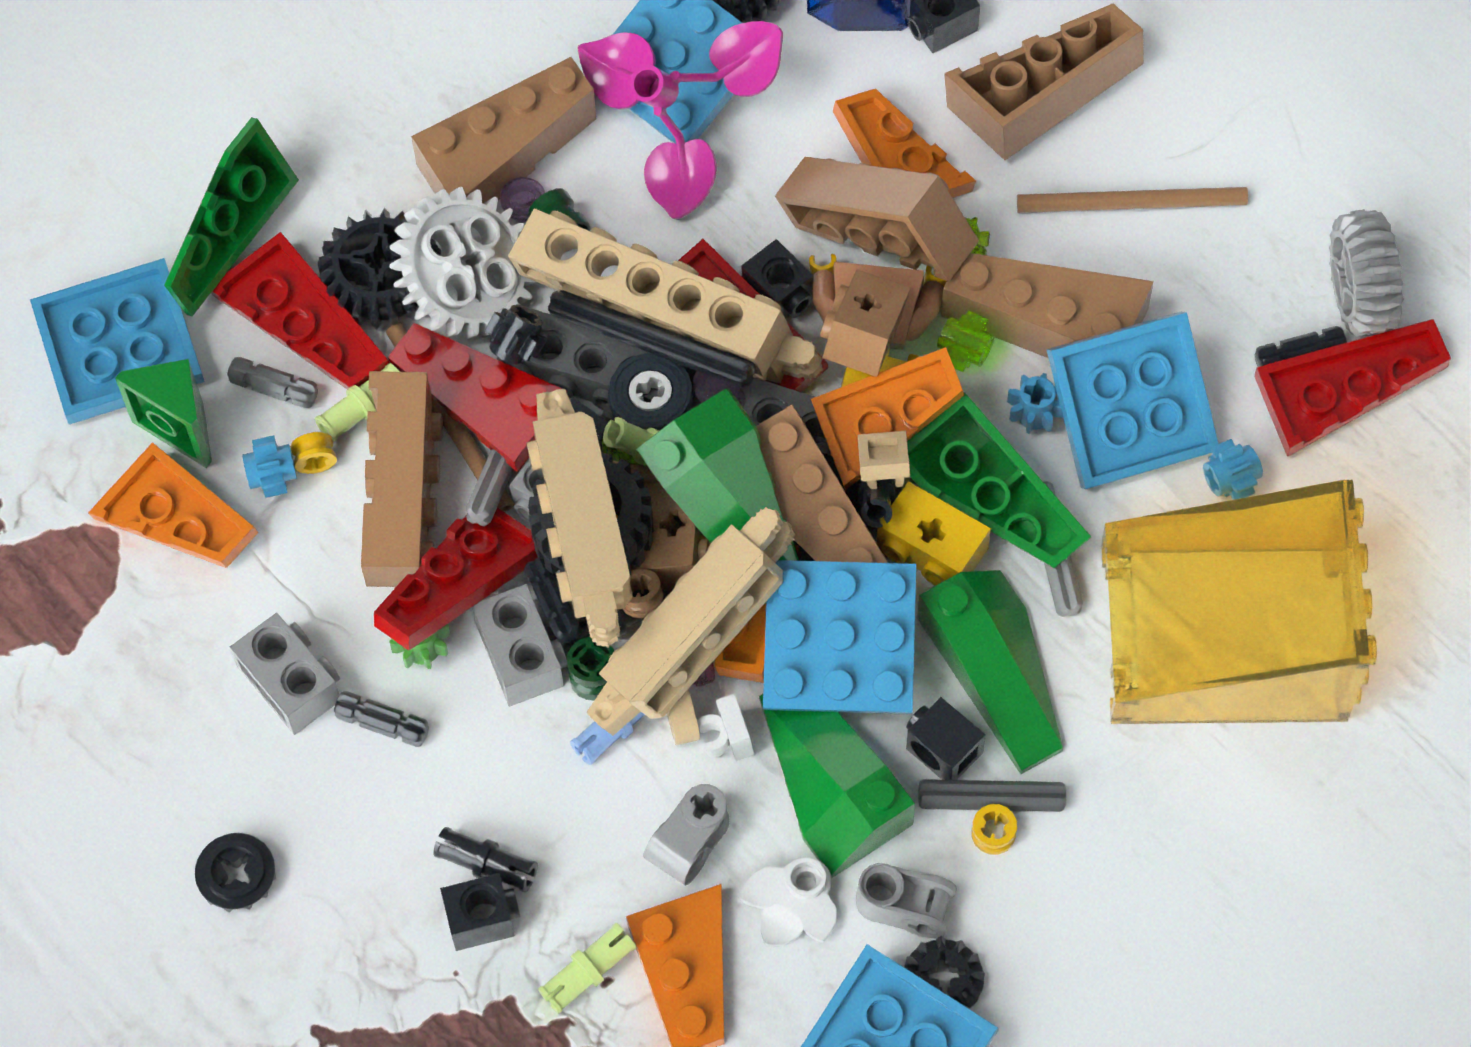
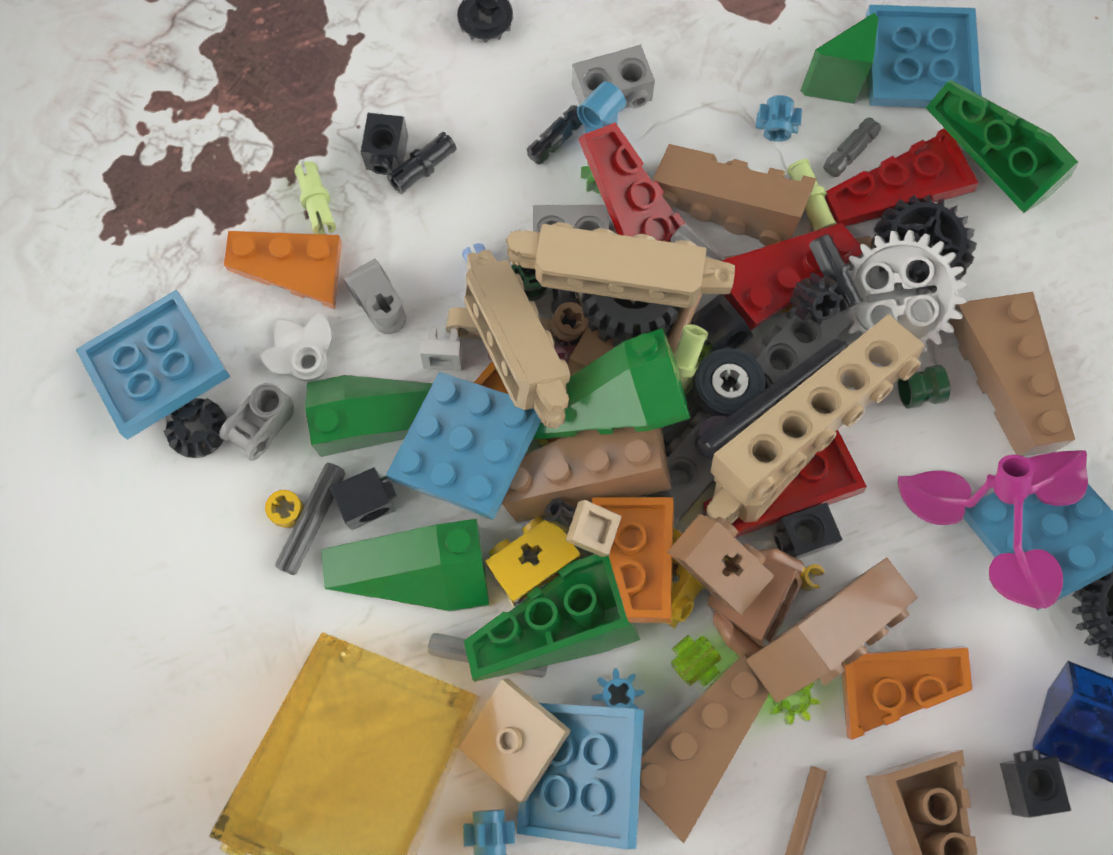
camera: 110 degrees right, 10 degrees up
orange wing [88,442,259,568] -> none
yellow bush [290,432,337,474] -> none
clear purple plate [500,177,545,222] -> none
none -> tan plate [458,679,571,803]
none -> dark azure piece [577,82,626,133]
none -> black axle [810,234,863,312]

